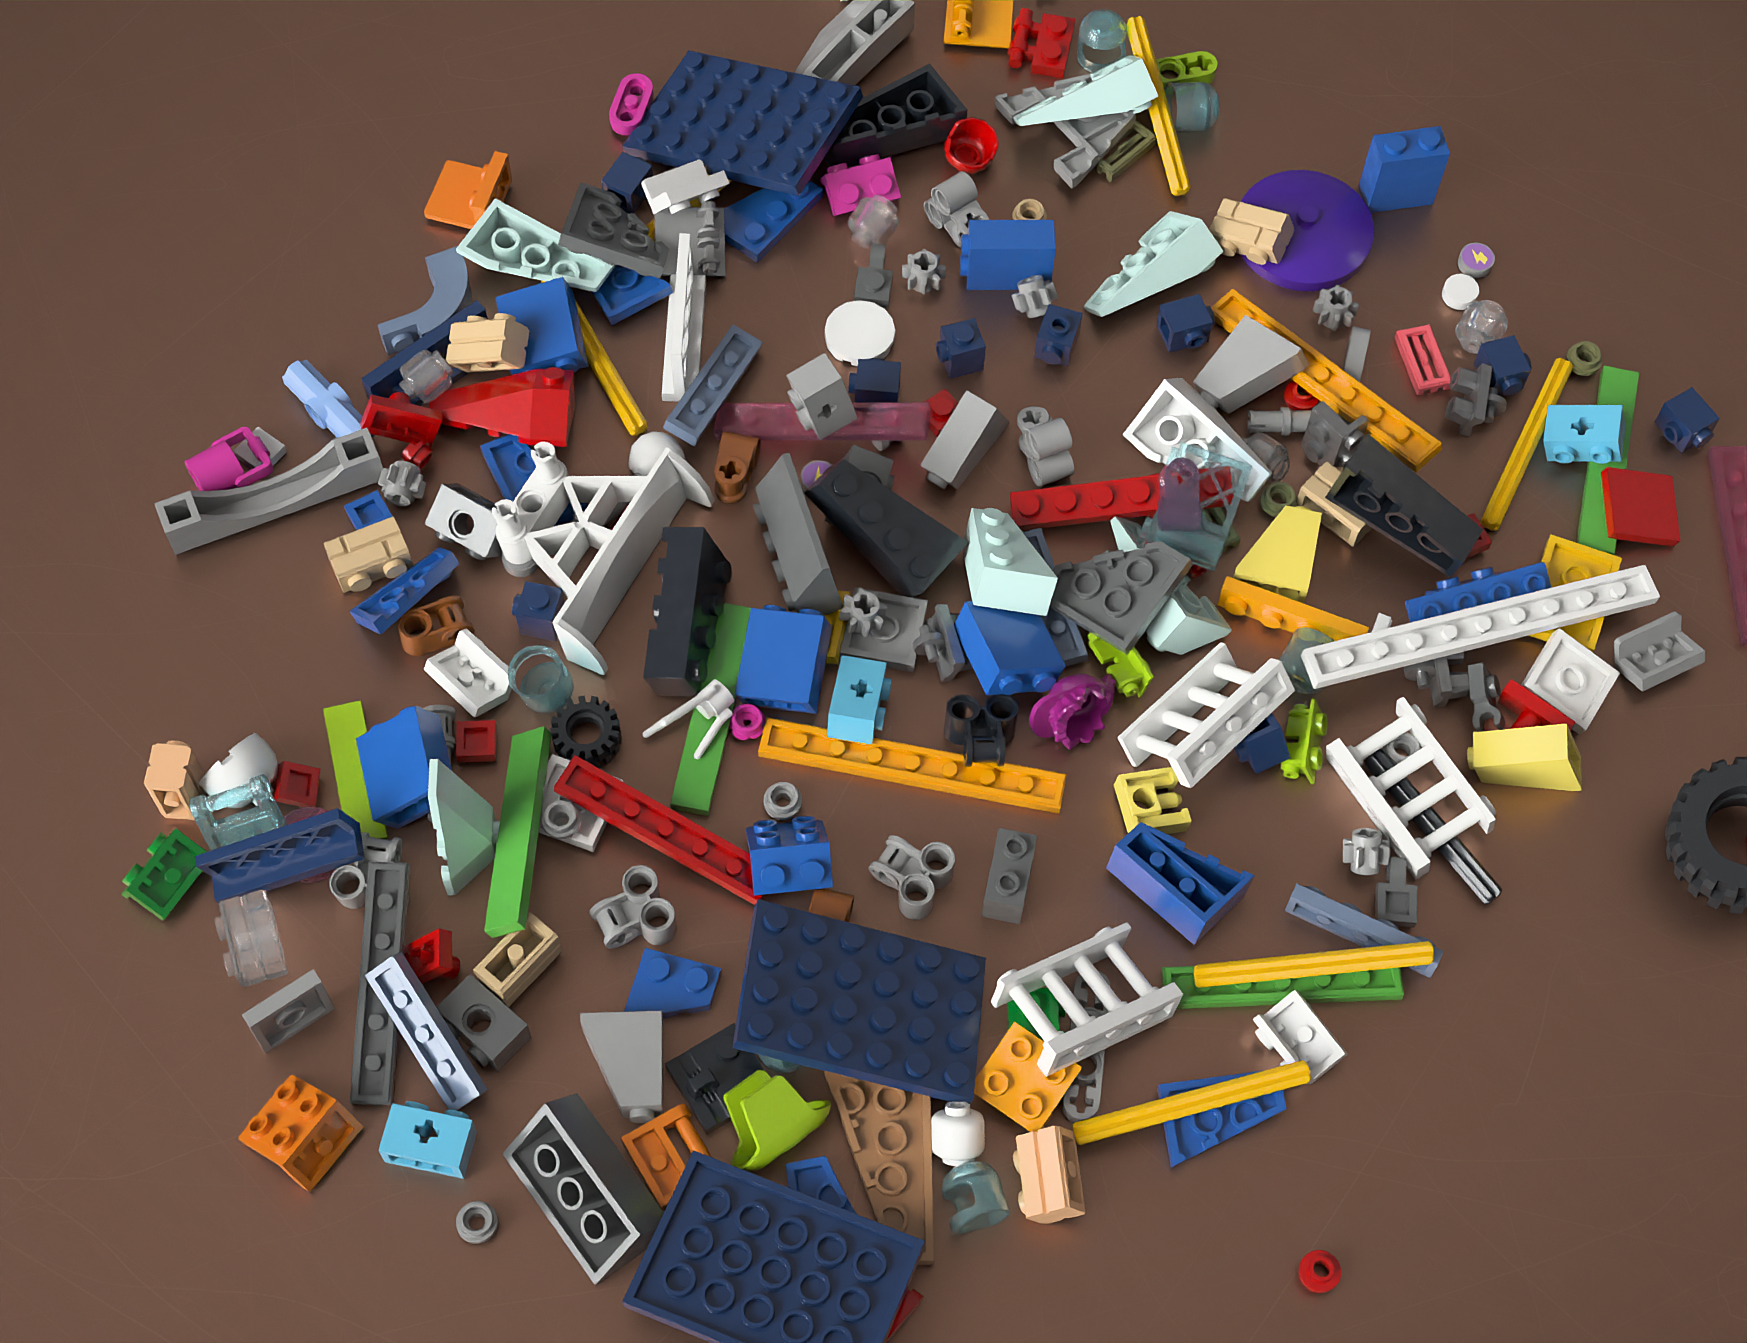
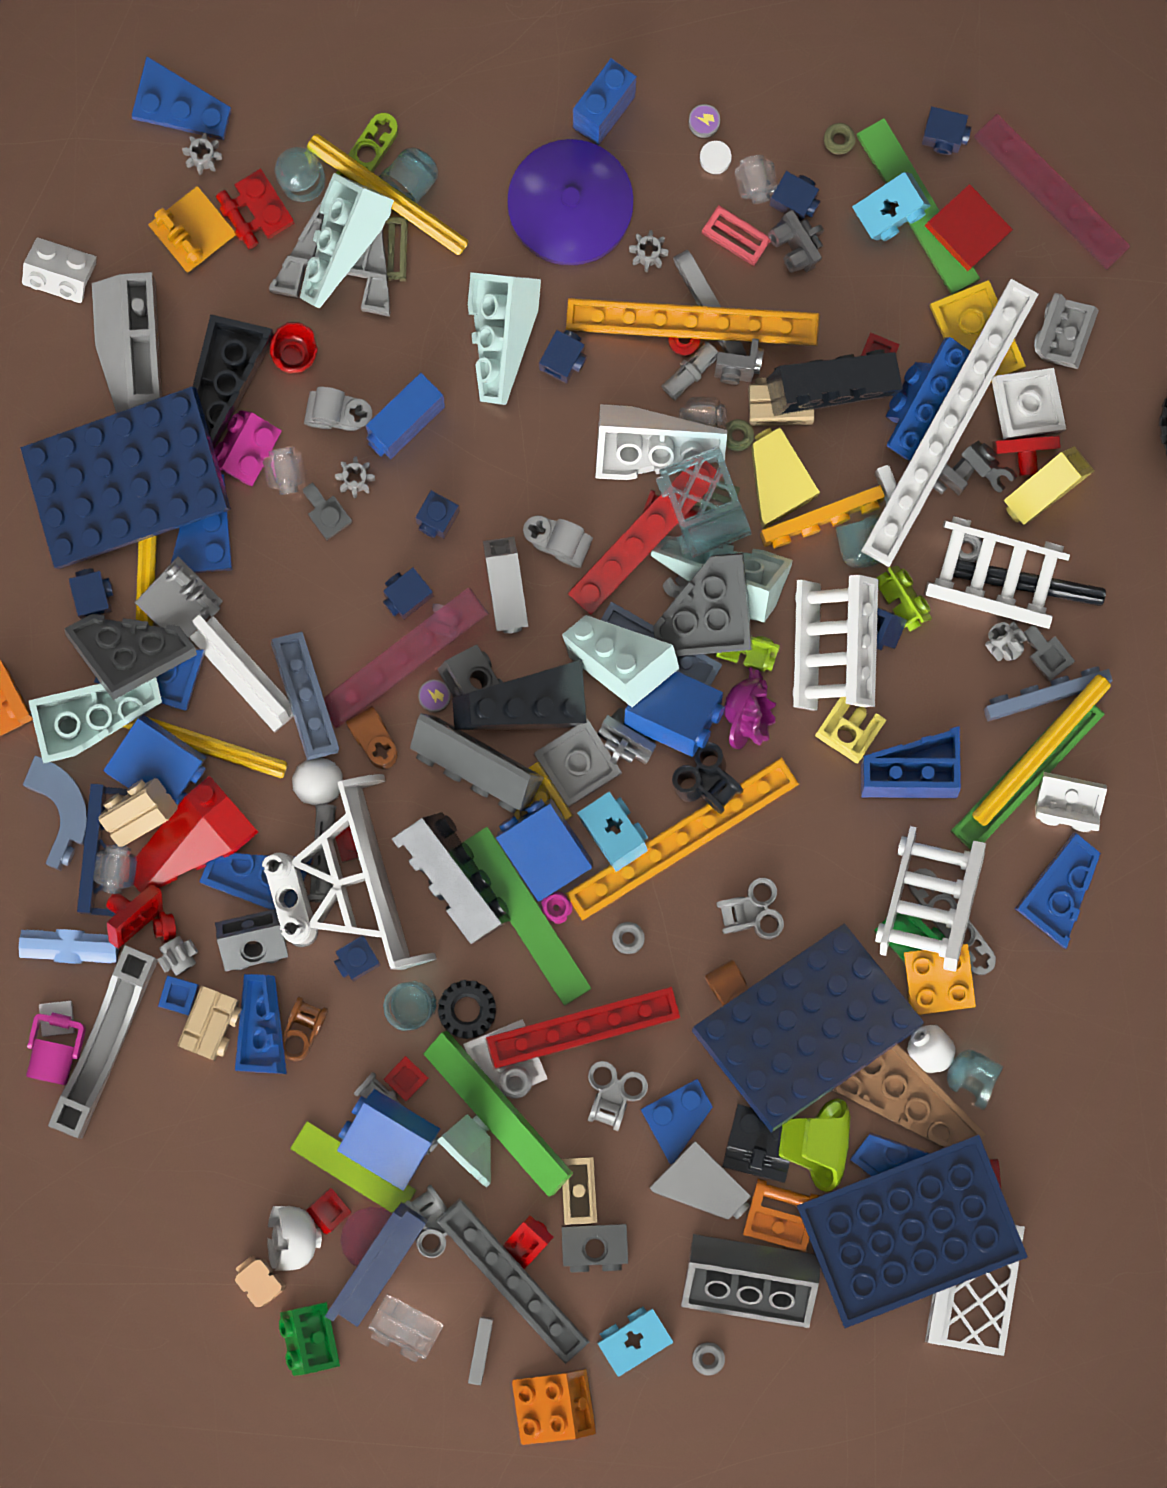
camera: 45 degrees left, 20 degrees up
clear light blue plate [189,774,287,850] -> none
plate [365,952,488,1110] -> none
white bracket [424,628,516,718] -> none
dark pink plate [609,73,654,135] -> none
white bracket [641,160,729,214] -> none
white plant [643,679,735,759] -> none
blue bracket [746,816,833,896] -> none
light grey brick [787,353,858,440] -> none
white tile [825,300,895,366] -> none
light grey gear [839,588,887,637] -> none
red plate [916,389,958,437] -> none
dark grey brick [981,828,1038,924] -> none
tan plate [1012,199,1047,220] -> none
light grey gear [1012,275,1058,318] -> none
light nougat brick [1013,1126,1086,1224] -> none
dark blue brick [1034,304,1083,367] -> none
yellow axle [1072,1060,1311,1145] -> none
clear purple piece [1157,457,1201,531] -> none
light grey slope [1193,315,1309,414] -> none
tan brick [1209,198,1294,265] -> none
yellow axle [1480,358,1573,531] -> none

